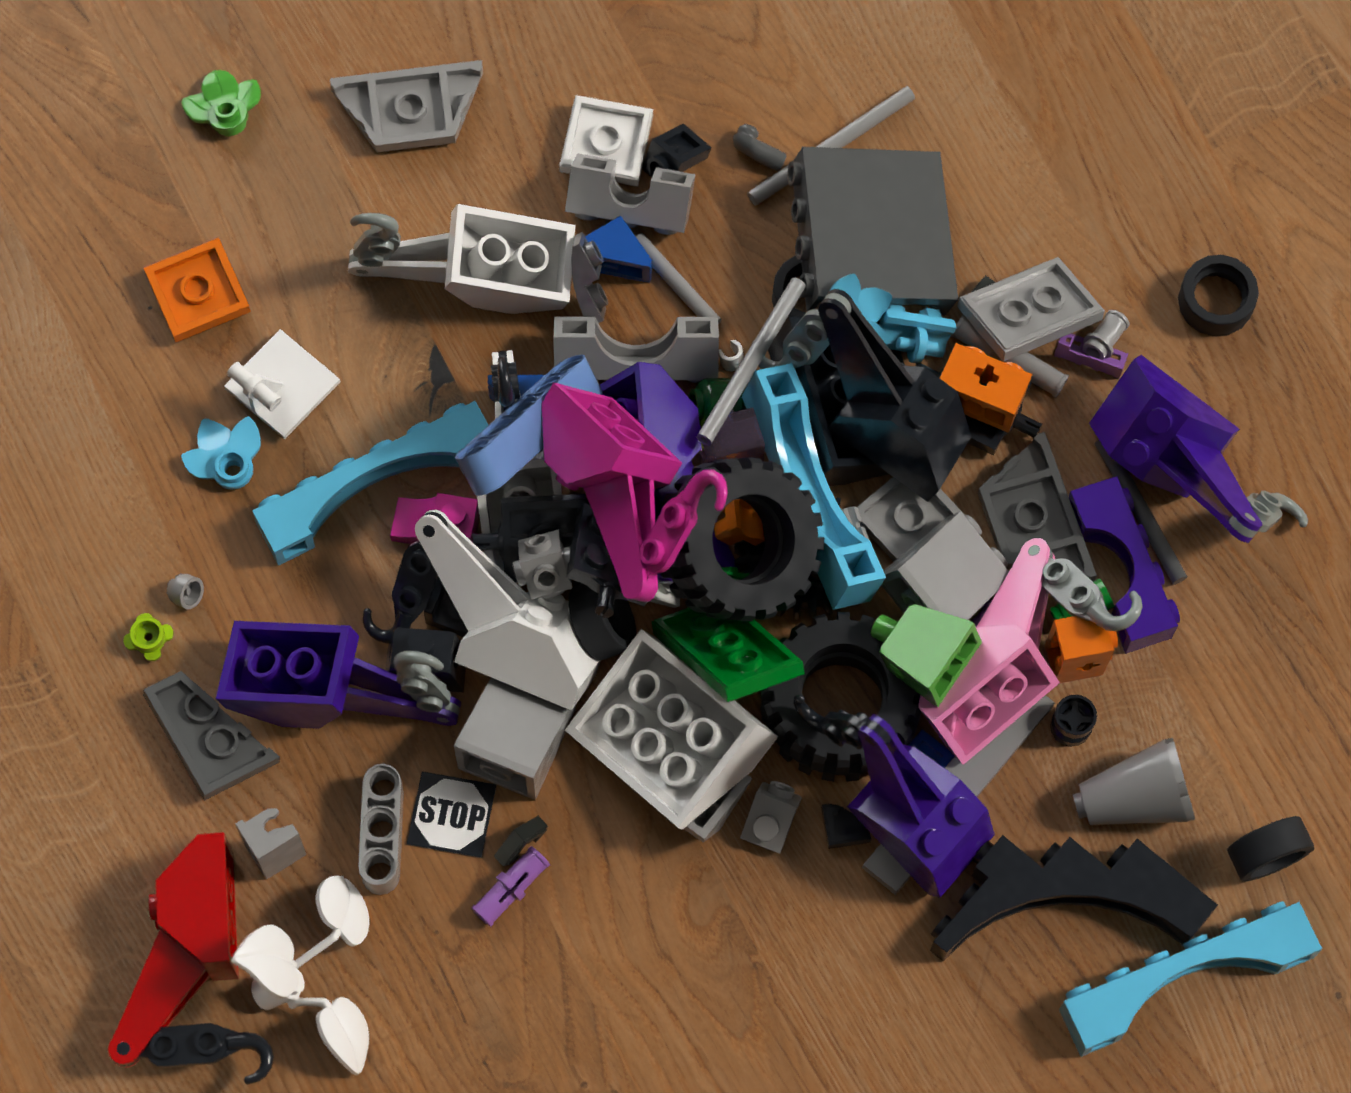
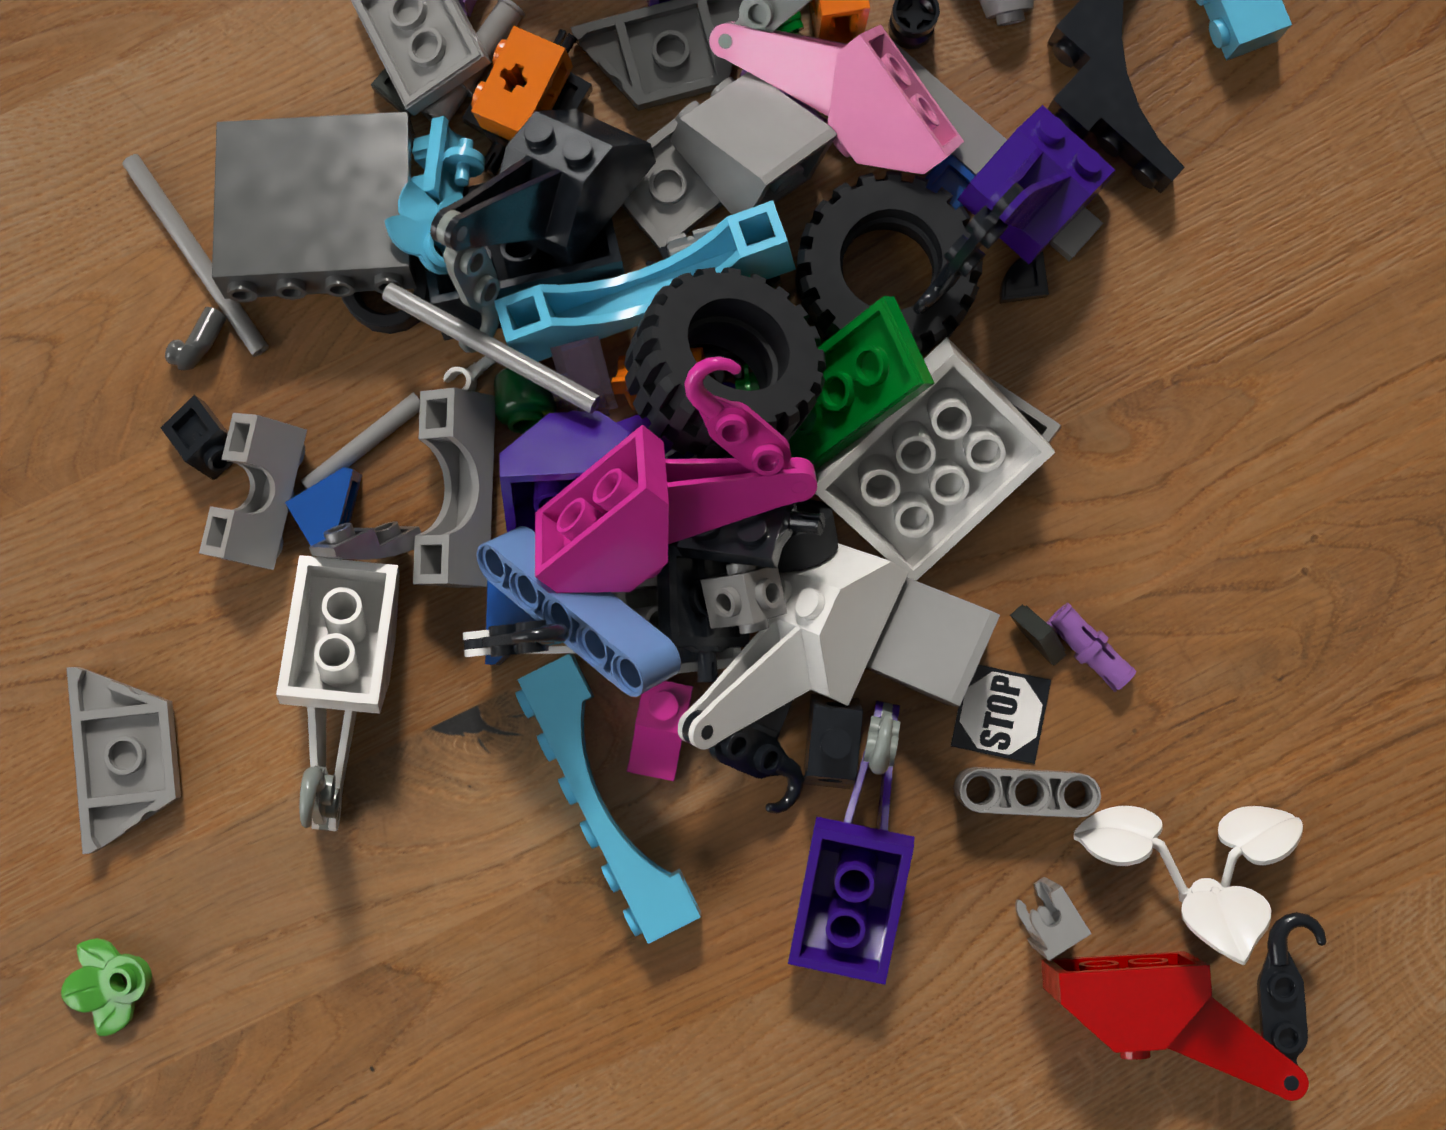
camera: 90 degrees left, 15 degrees up
lime plate [123,613,174,661] -> none
dark grey wing [143,671,280,801] -> none
orange plate [144,238,251,343] -> none
light grey hinge [166,573,204,609] -> none
medium azure plate [181,416,261,489] -> none
white plate [224,329,340,439] -> none
white plate [559,95,653,186] -> none
light grey bracket [740,781,802,853] -> none
bright green torso [871,604,982,707] -> none

